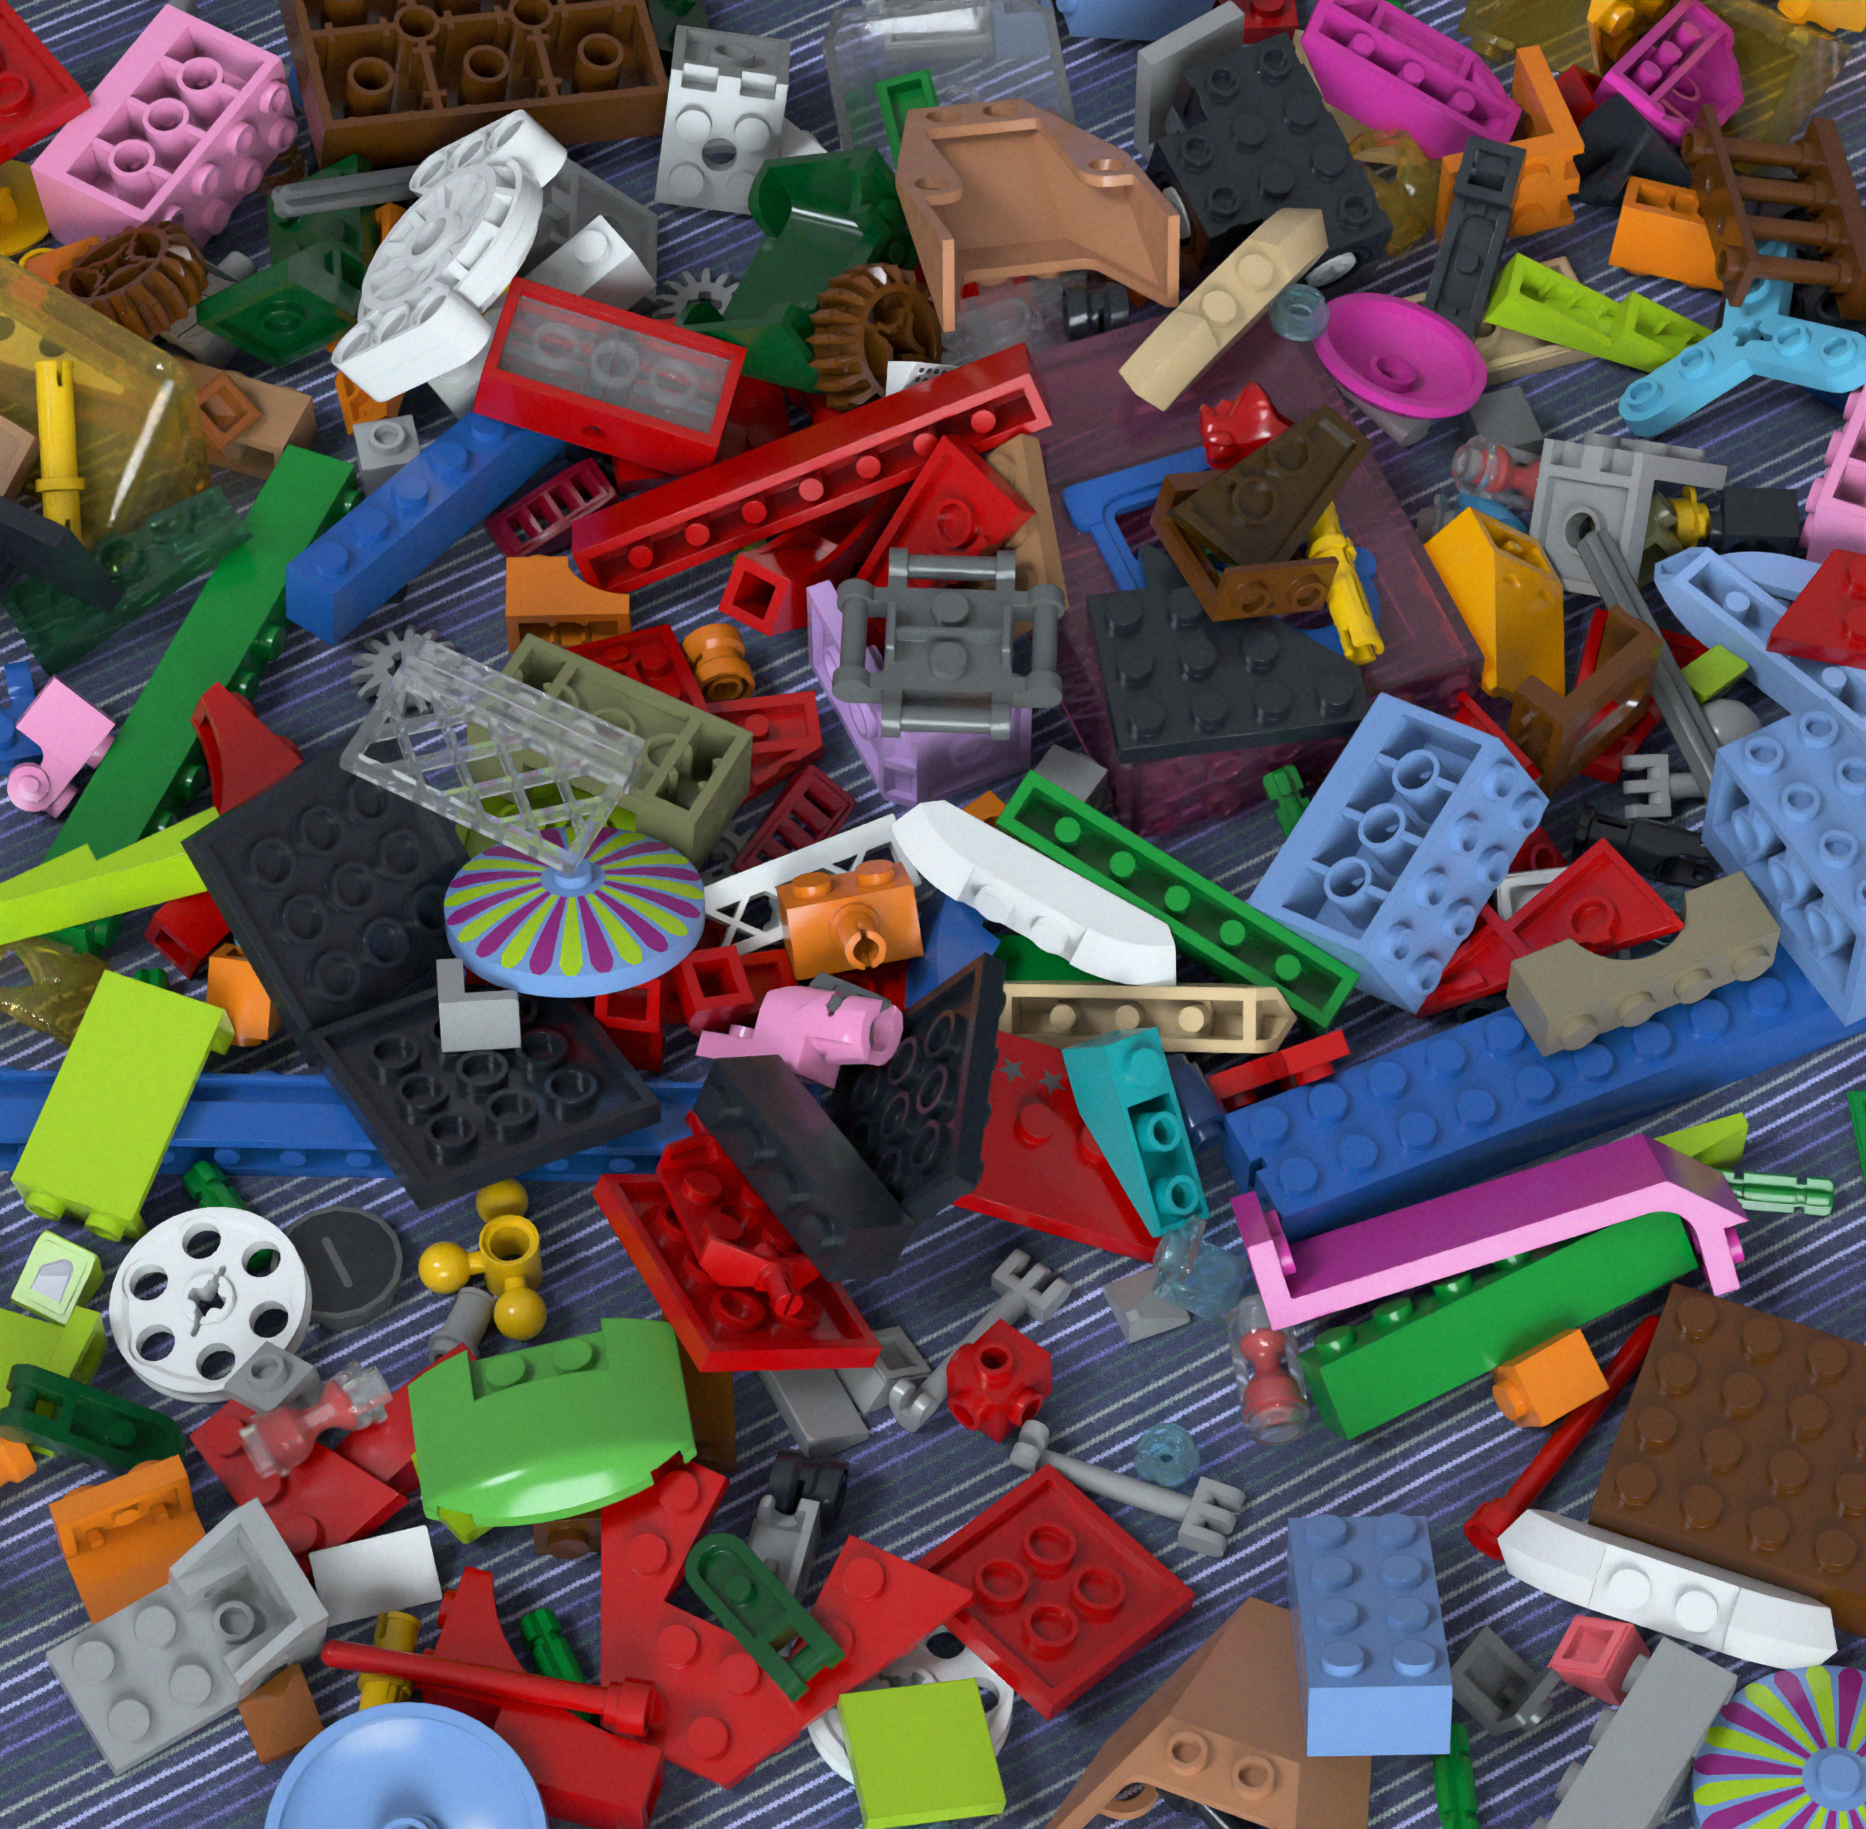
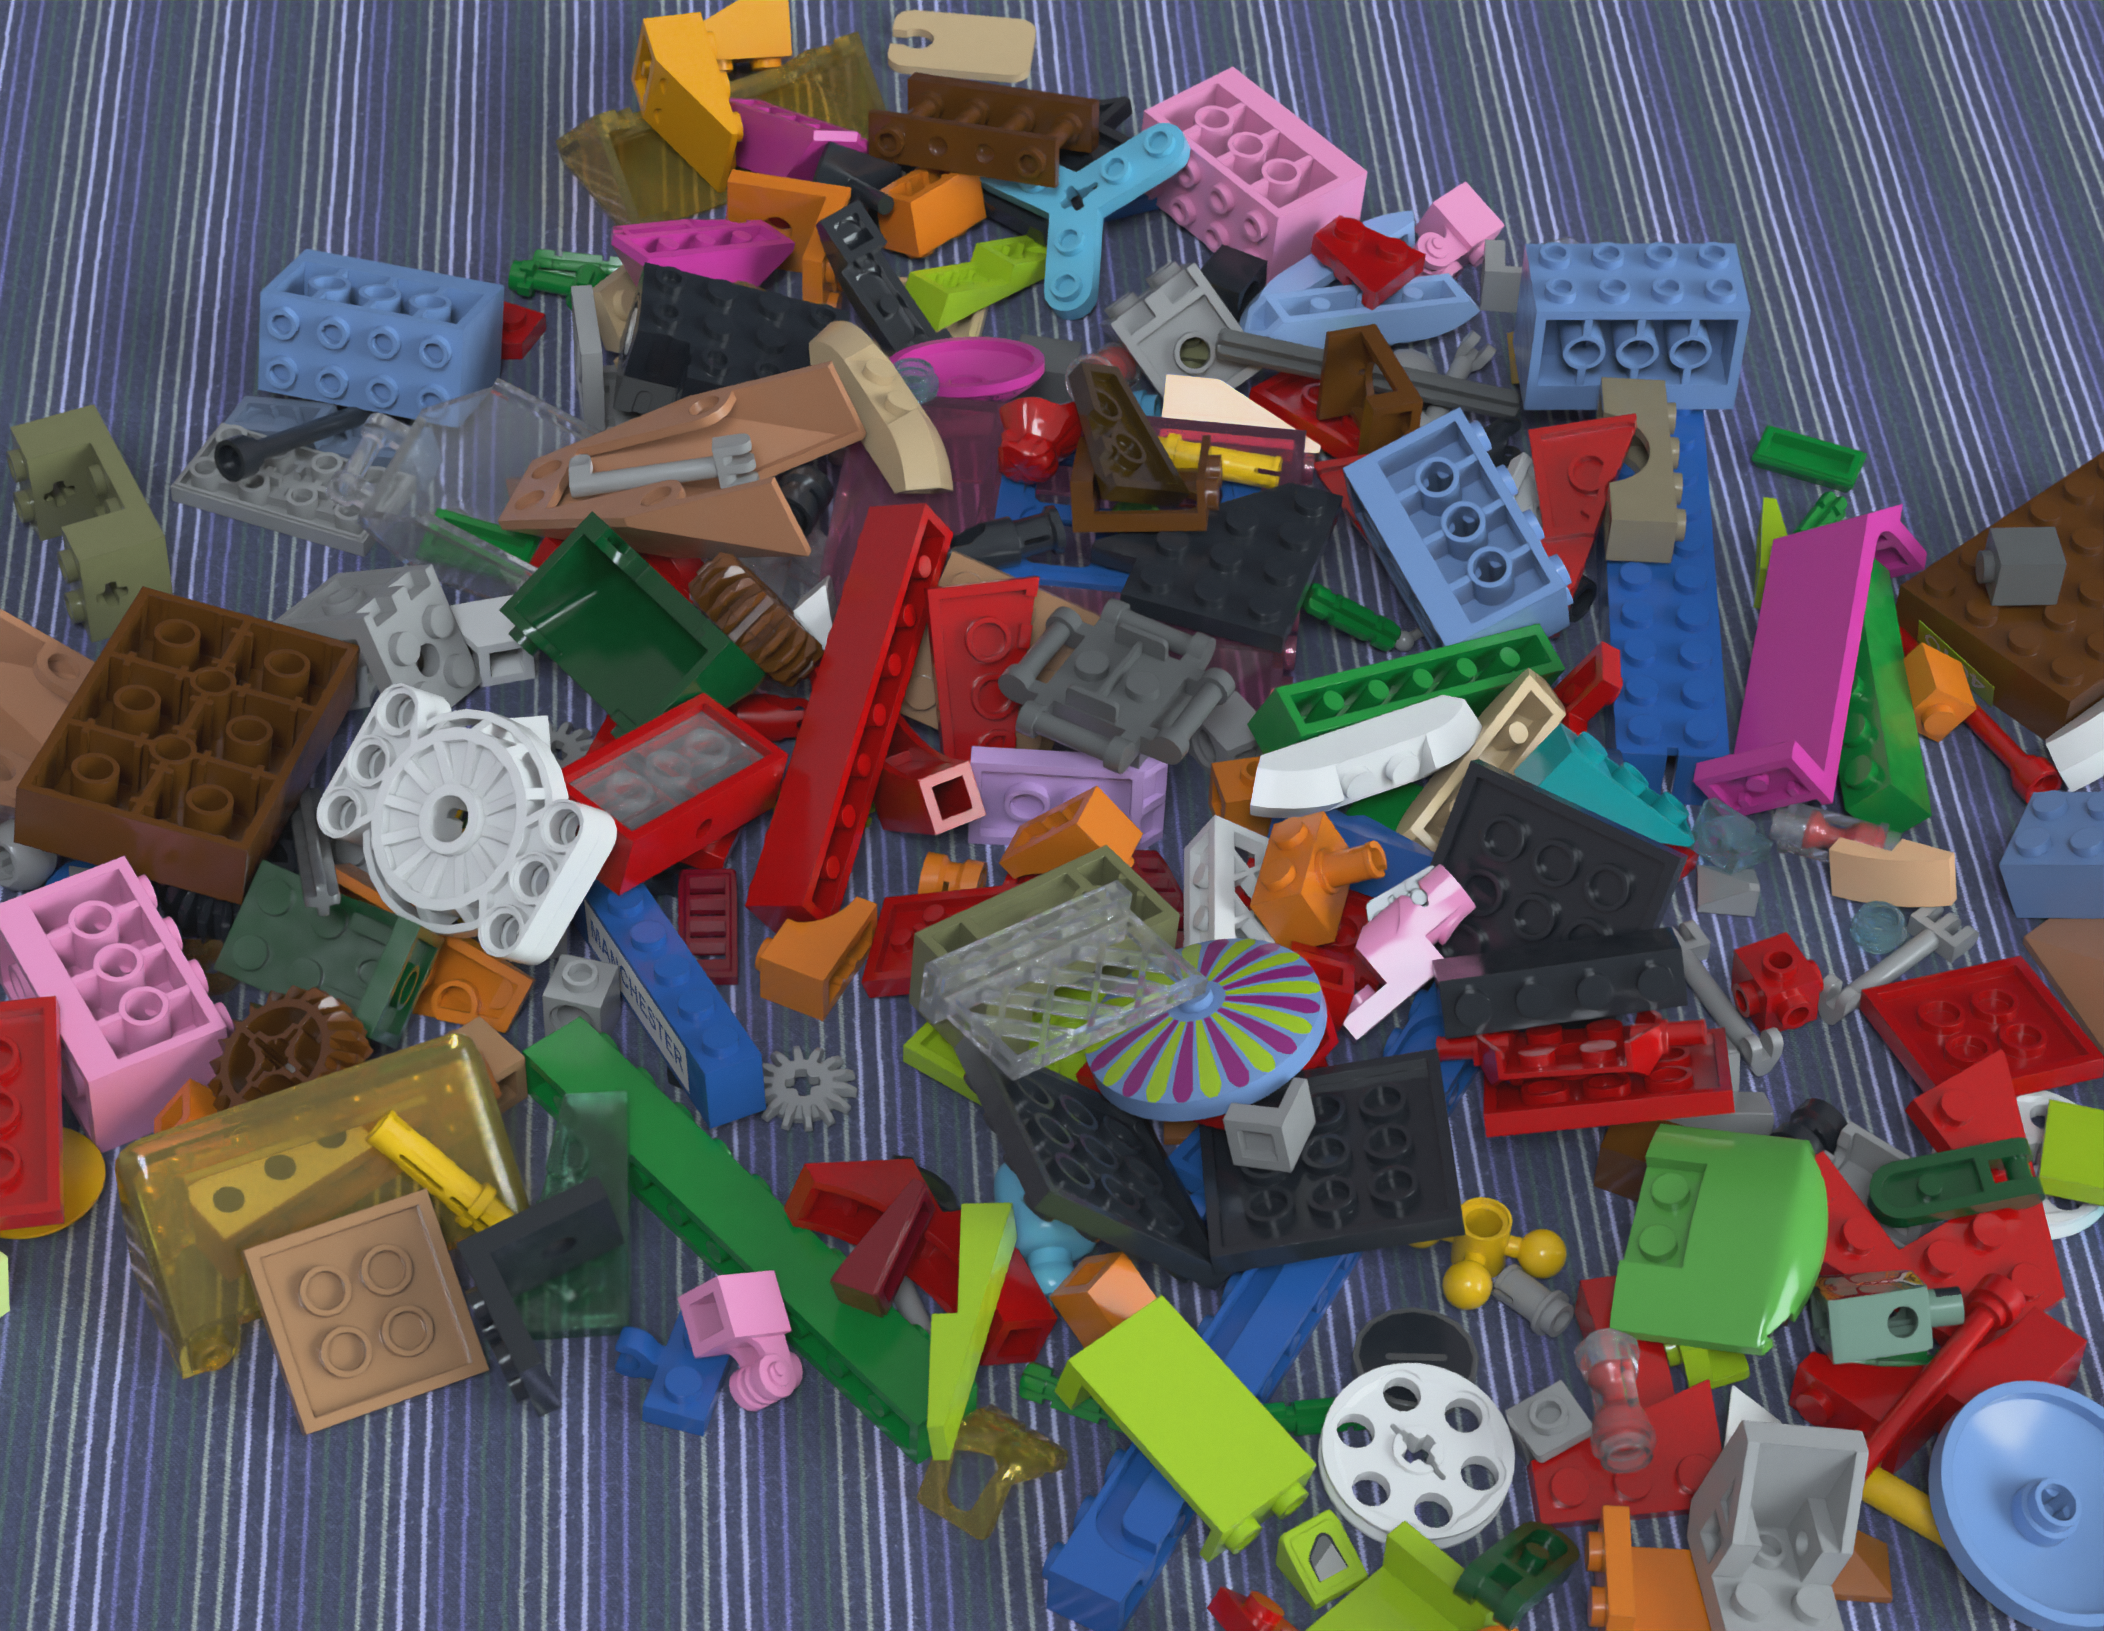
camera: 65 degrees left, 10 degrees down
none -> light grey hinge [569,433,760,498]
none -> dark red slope [830,1178,935,1318]
none -> black piece [944,505,1066,570]
none -> orange arch [999,785,1143,879]
none -> sand green torso [1809,1270,1964,1364]
none -> light nougat slope [1829,837,1957,907]
none -> lime sticker [1917,620,1995,707]
none -> dark grey brick [1976,527,2067,606]

